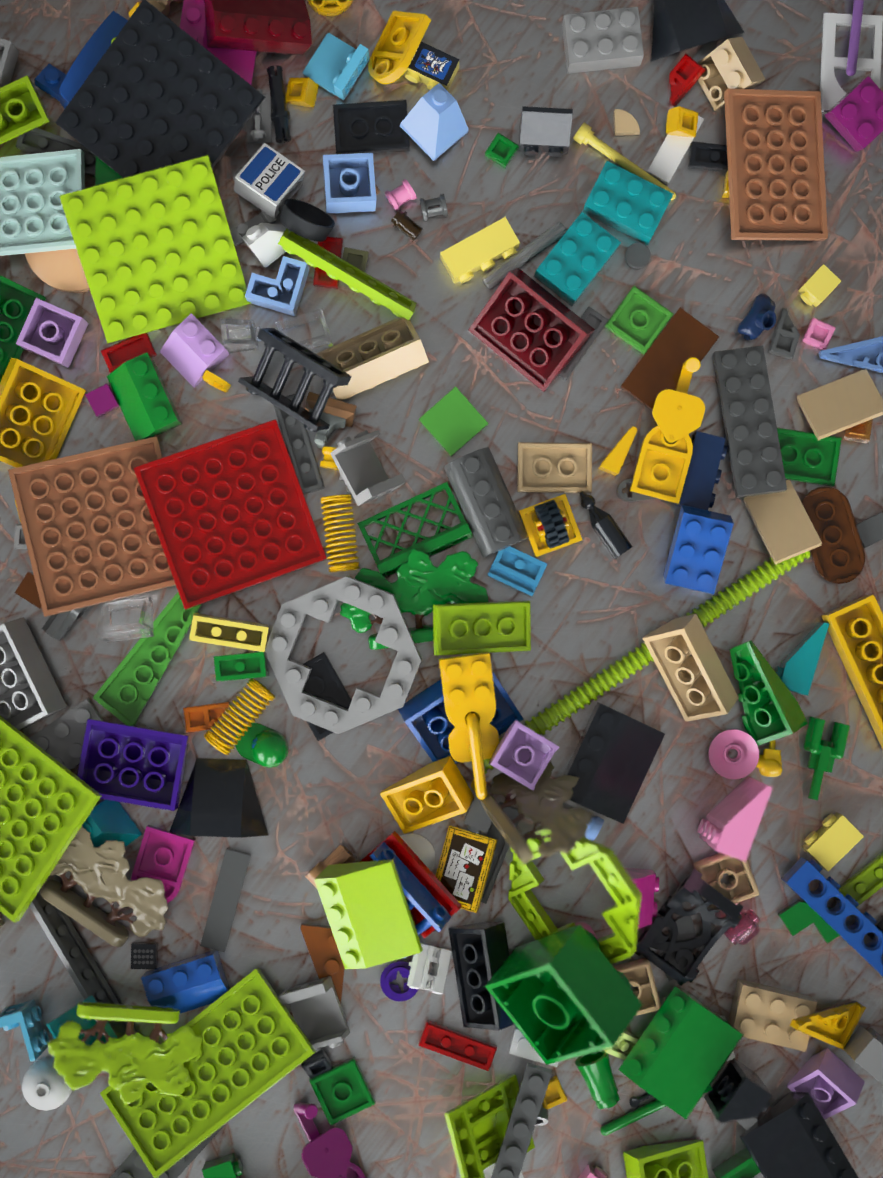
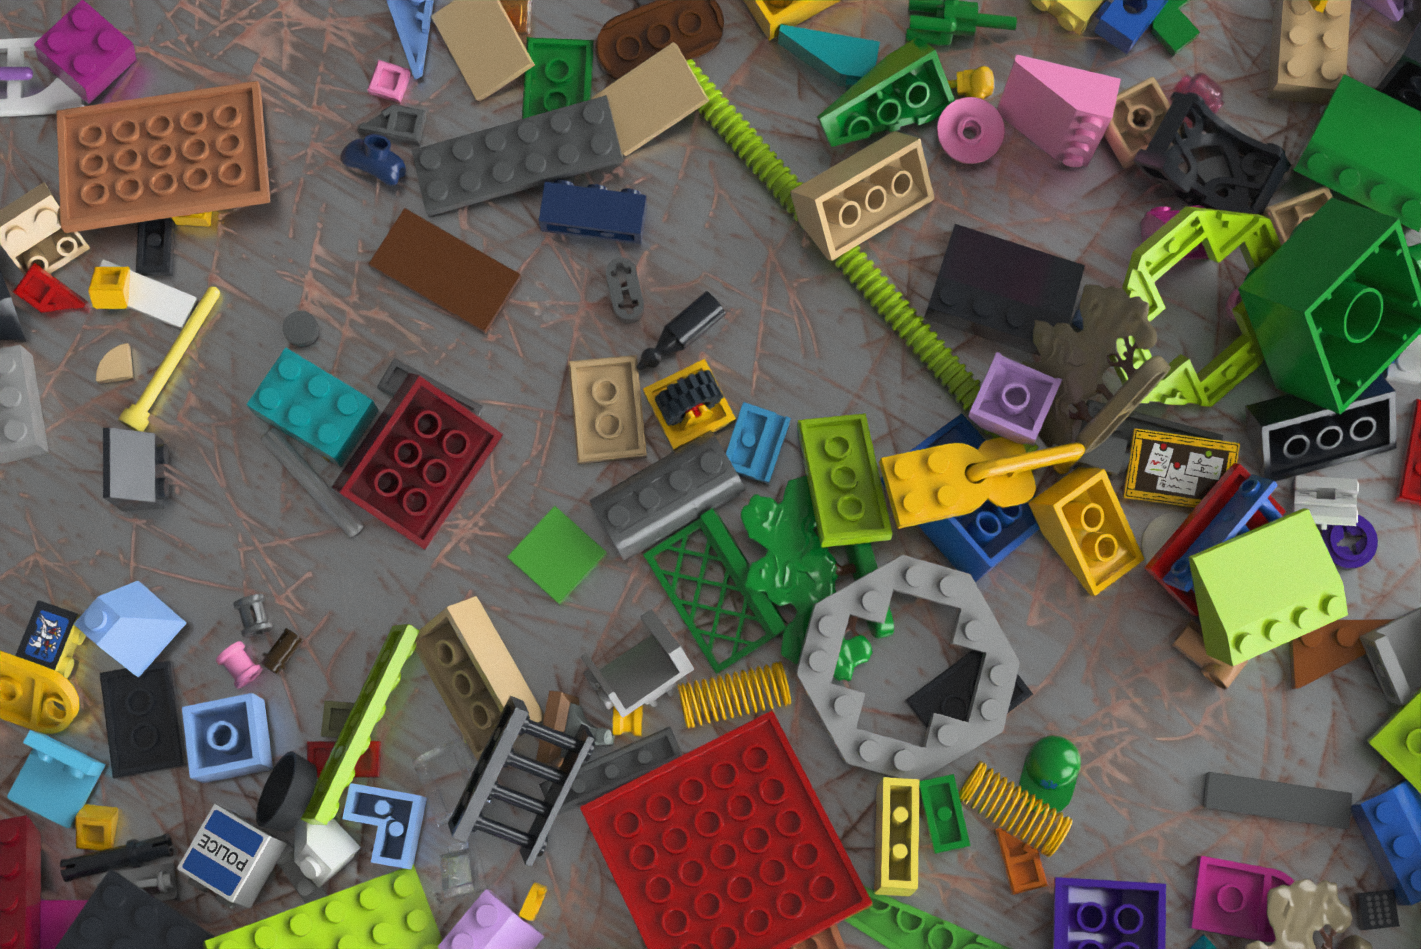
camera: 95 degrees left, 10 degrees down
black wedge [169,758,269,838] -> none
light yellow brick [440,217,520,284] -> none
green tile [485,132,519,168] -> none
teal brick [582,161,673,245] -> none
yellow slope [598,426,638,476] -> none
bright green tile [605,286,674,355] -> none
yellow plate [629,357,705,504] -> none
blue brick [663,505,734,594] -> none
light yellow brick [798,264,841,308] -> none

